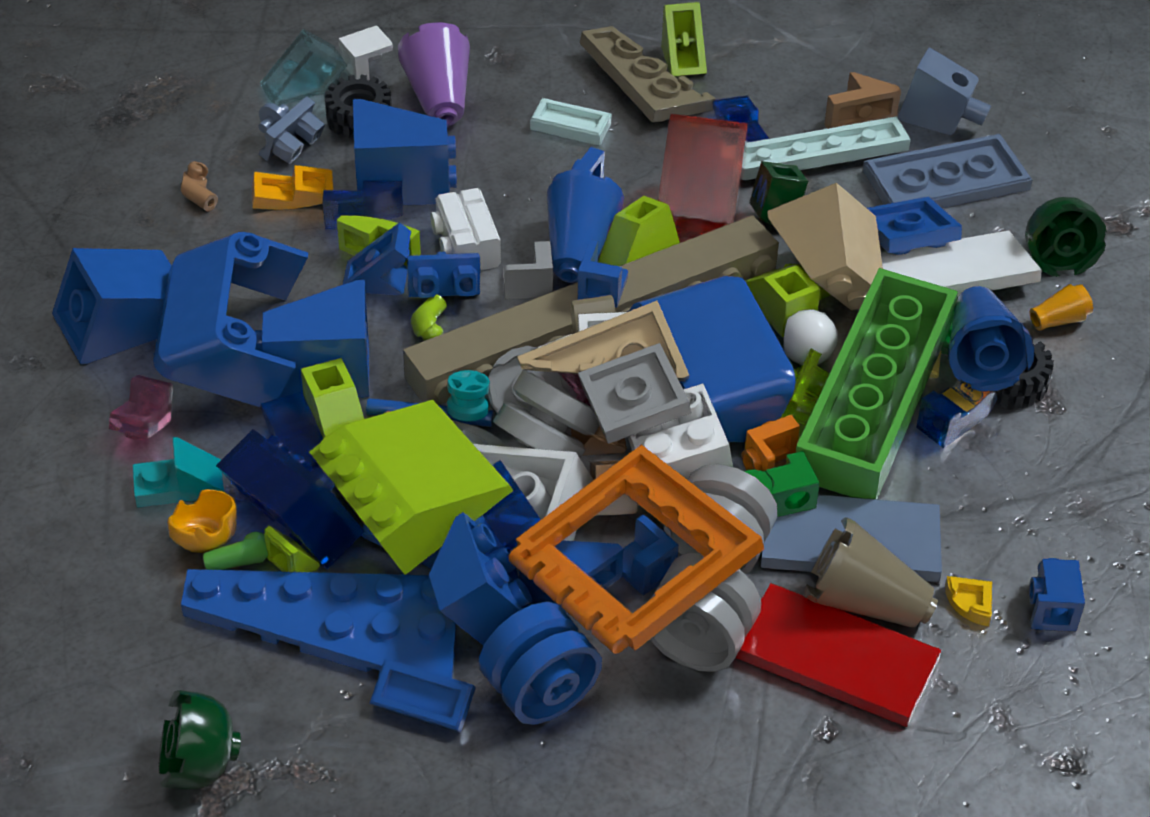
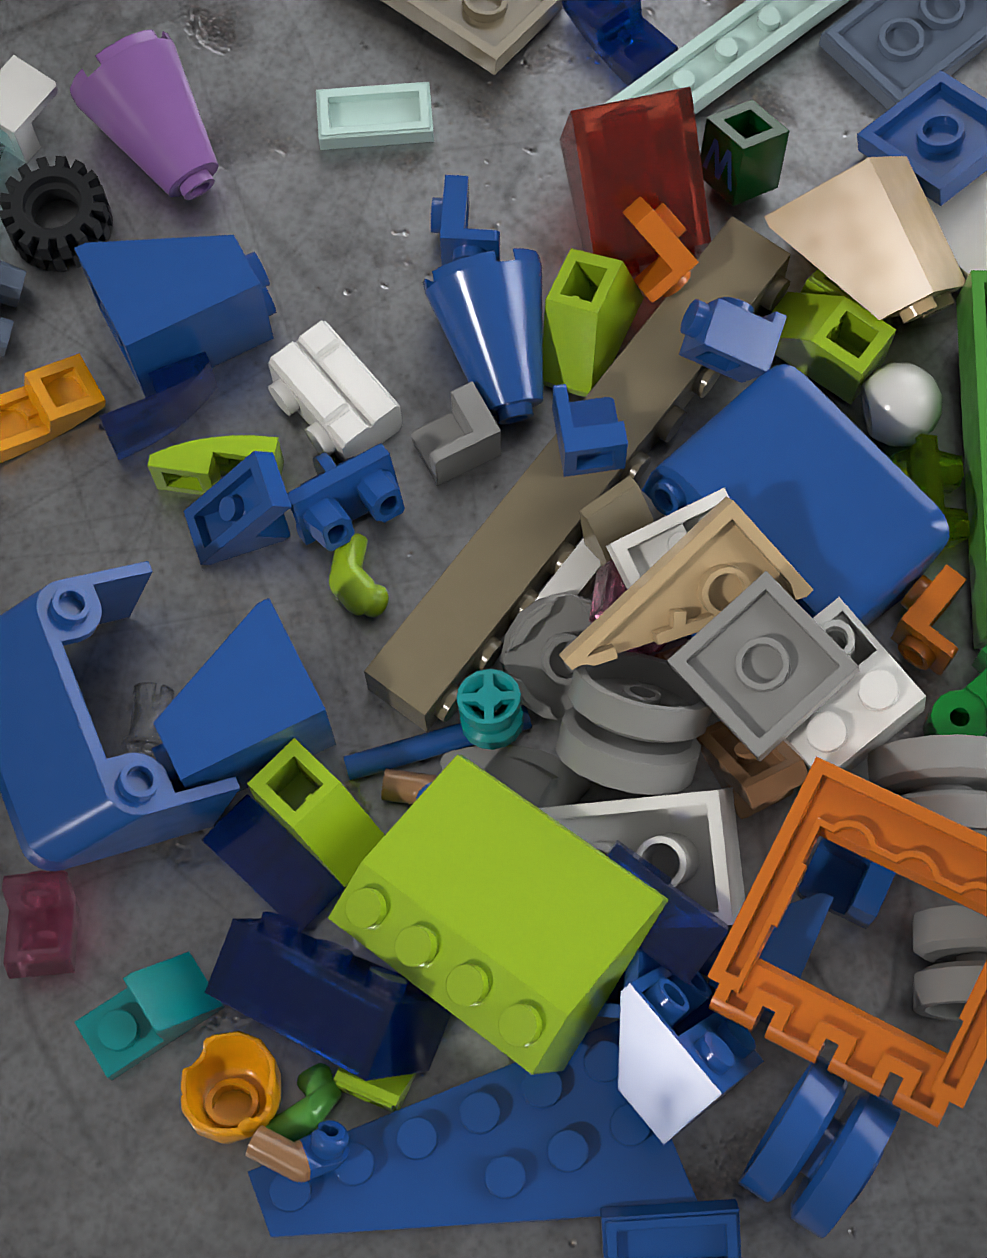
camera: 20 degrees left, 25 degrees up
none -> arm [246,1120,350,1182]
none -> orange bracket [622,196,699,303]
none -> brick [679,297,787,383]

